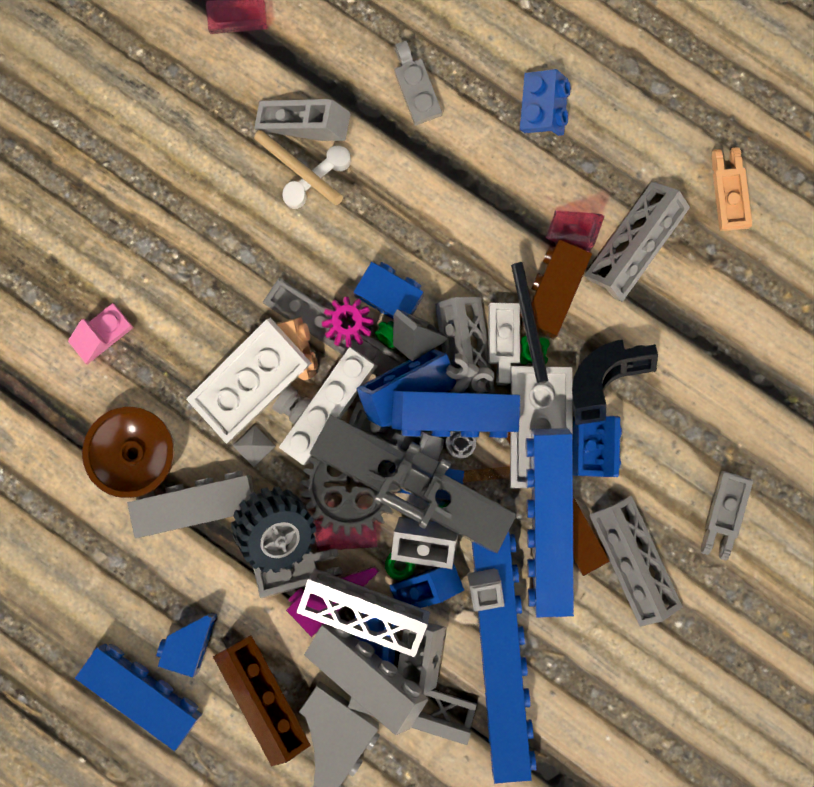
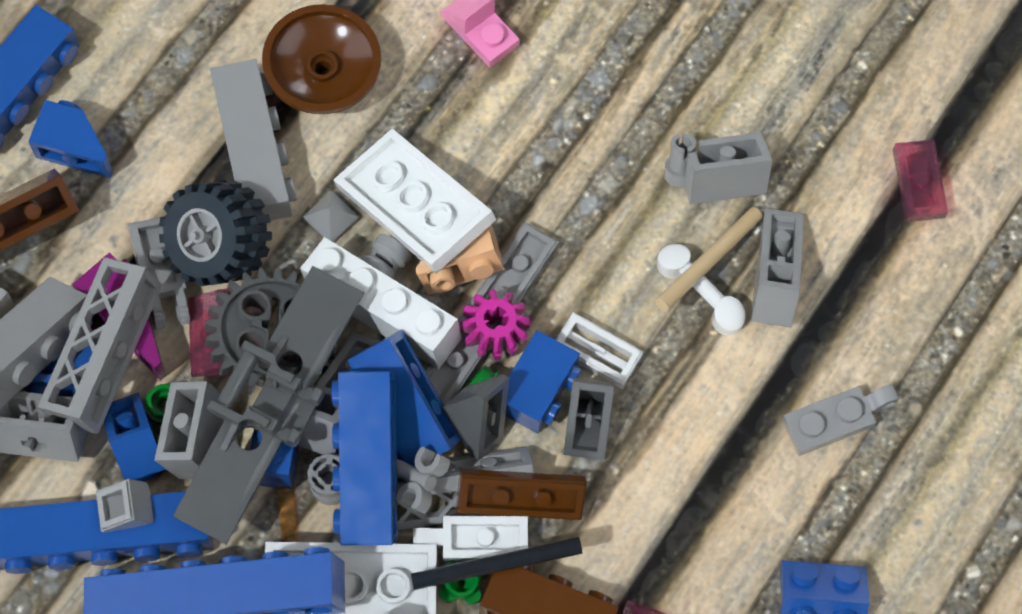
camera: 80 degrees right, 15 degrees down
none -> reddish brown tile [455,469,587,520]
none -> white tile [556,312,644,389]
none -> dark grey slope [563,378,615,460]
none -> light grey hinge [664,132,772,204]

